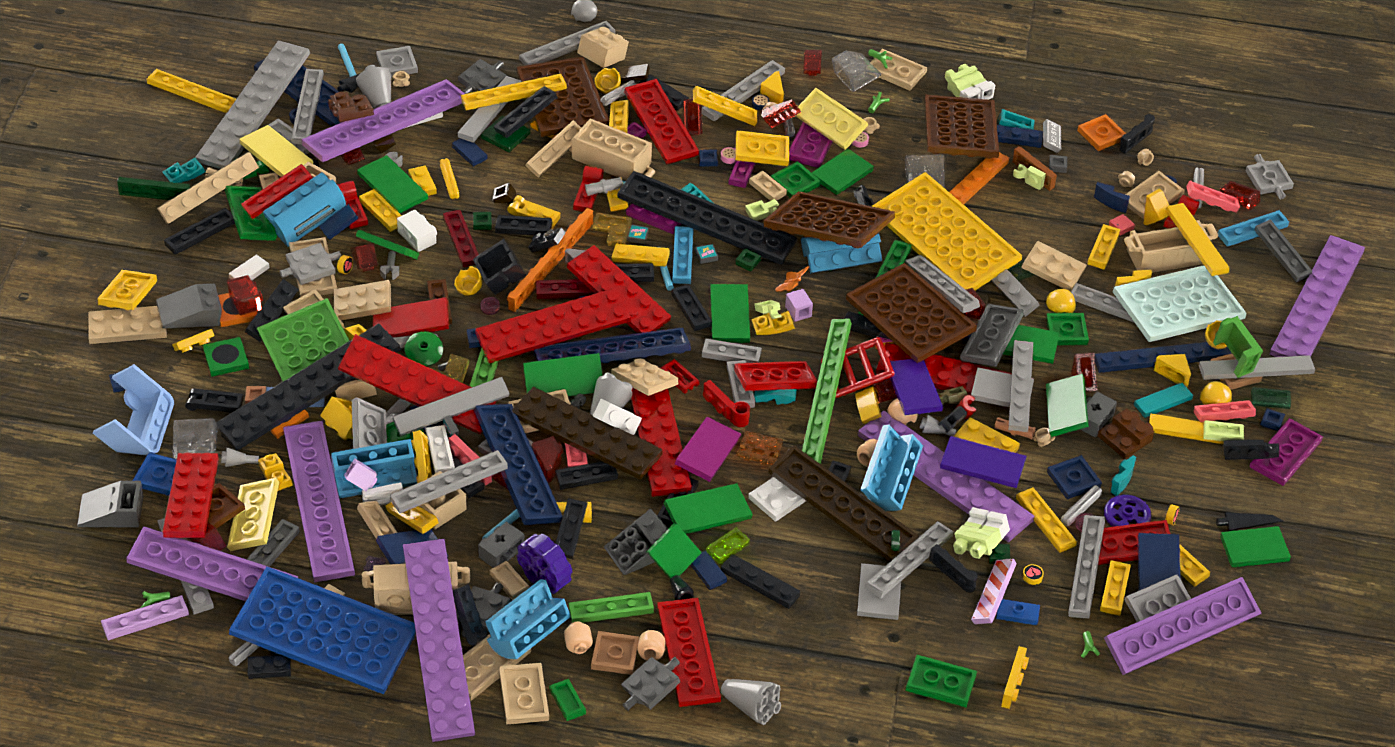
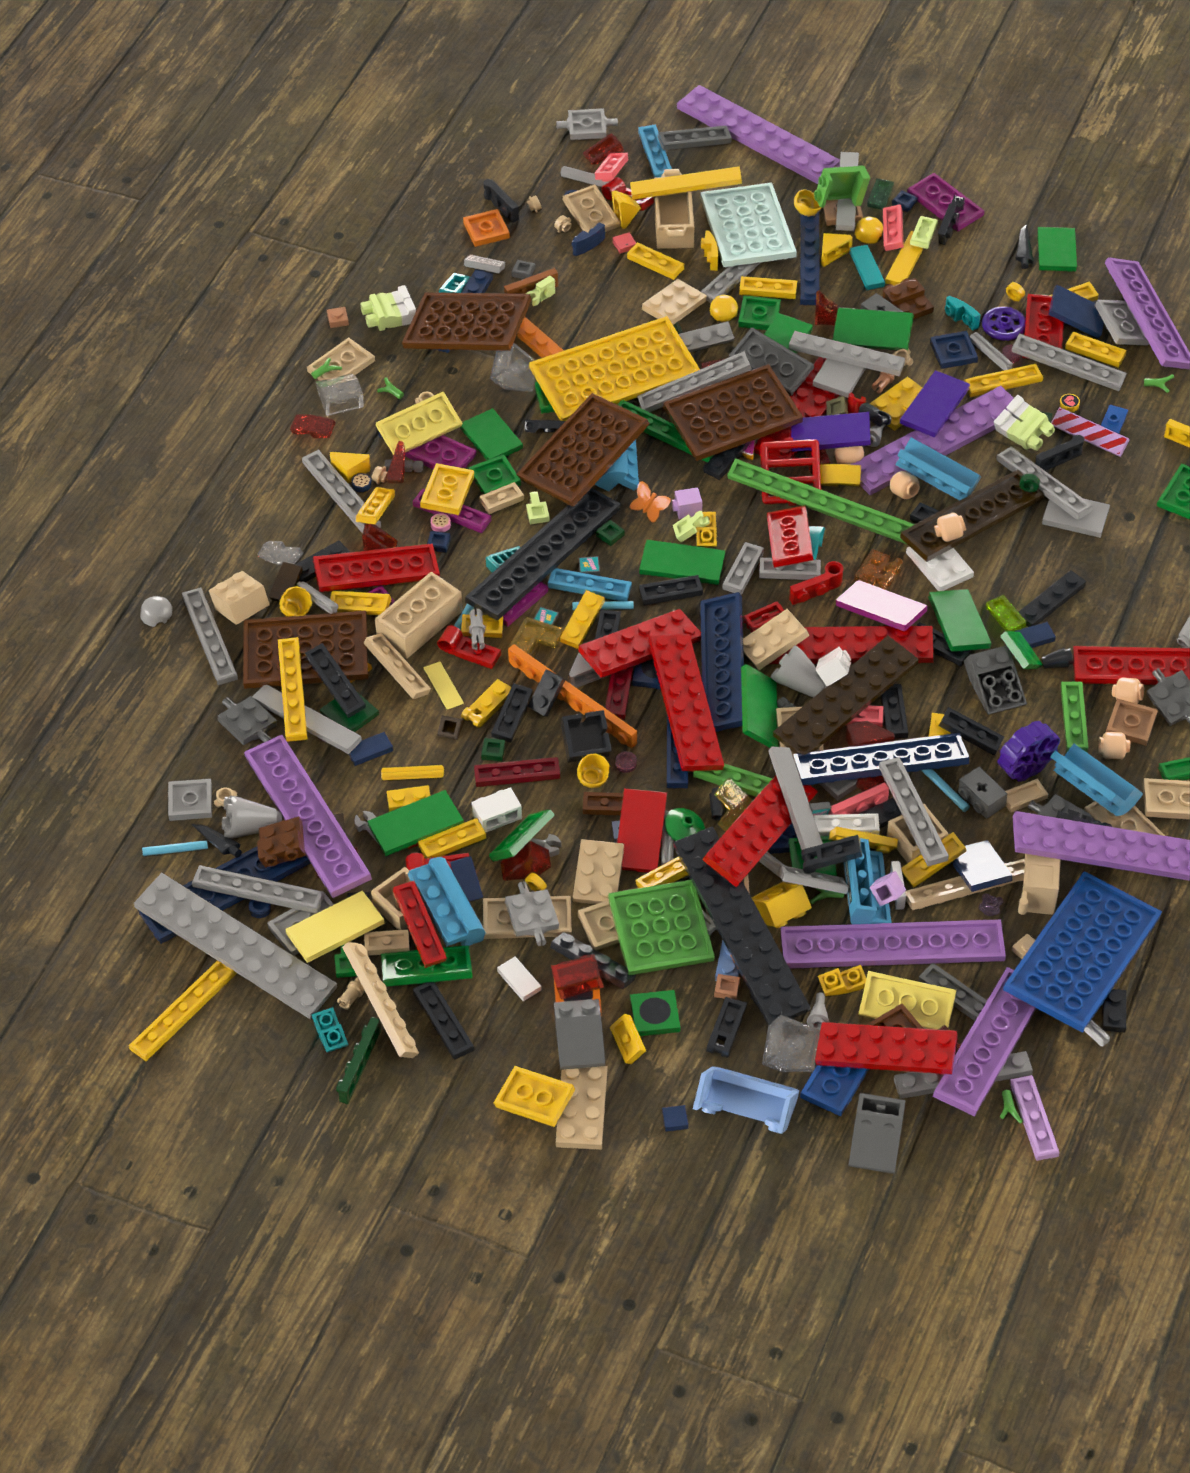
camera: 75 degrees left, 5 degrees up
none -> clear slope [257,541,303,565]
none -> nougat plate [327,307,349,328]
none -> light yellow sticker [423,662,464,710]
none -> yellow plate [739,276,797,299]
none -> black plate [801,835,863,874]
none -> light nougat head [934,513,966,542]

